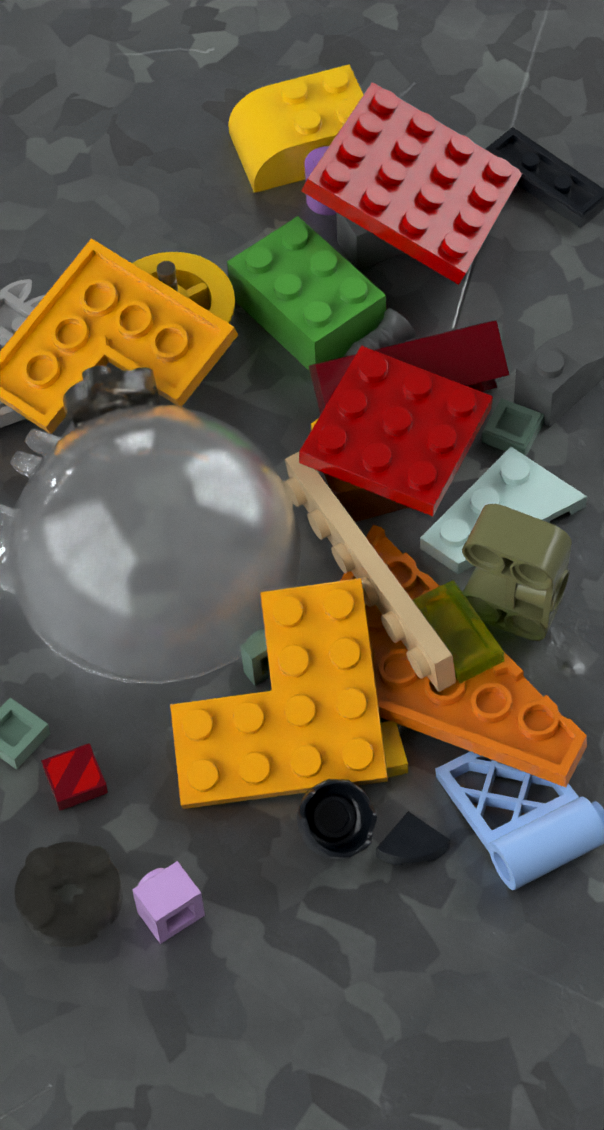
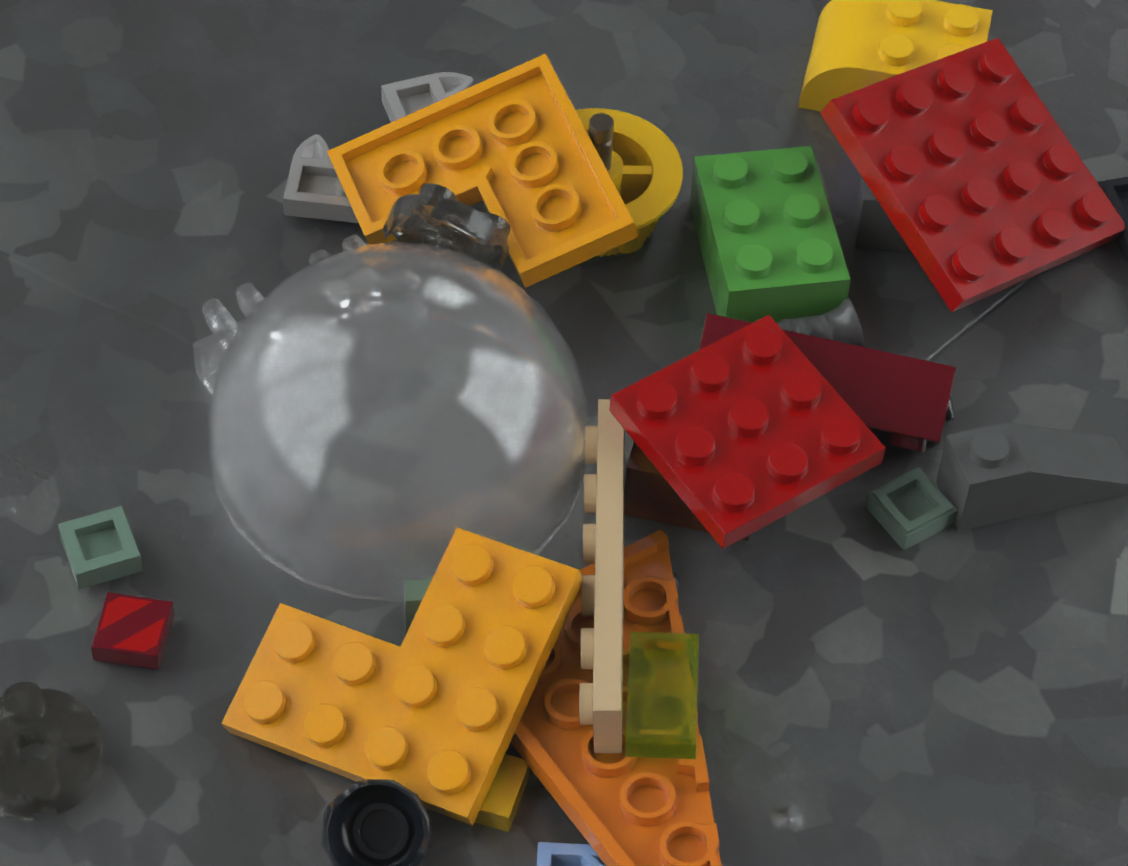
camera: 25 degrees right, 5 degrees down
lavender plate [132,861,205,944] -> none
light aqua wing [420,447,587,574] -> none
olive beam [458,504,572,641] -> none

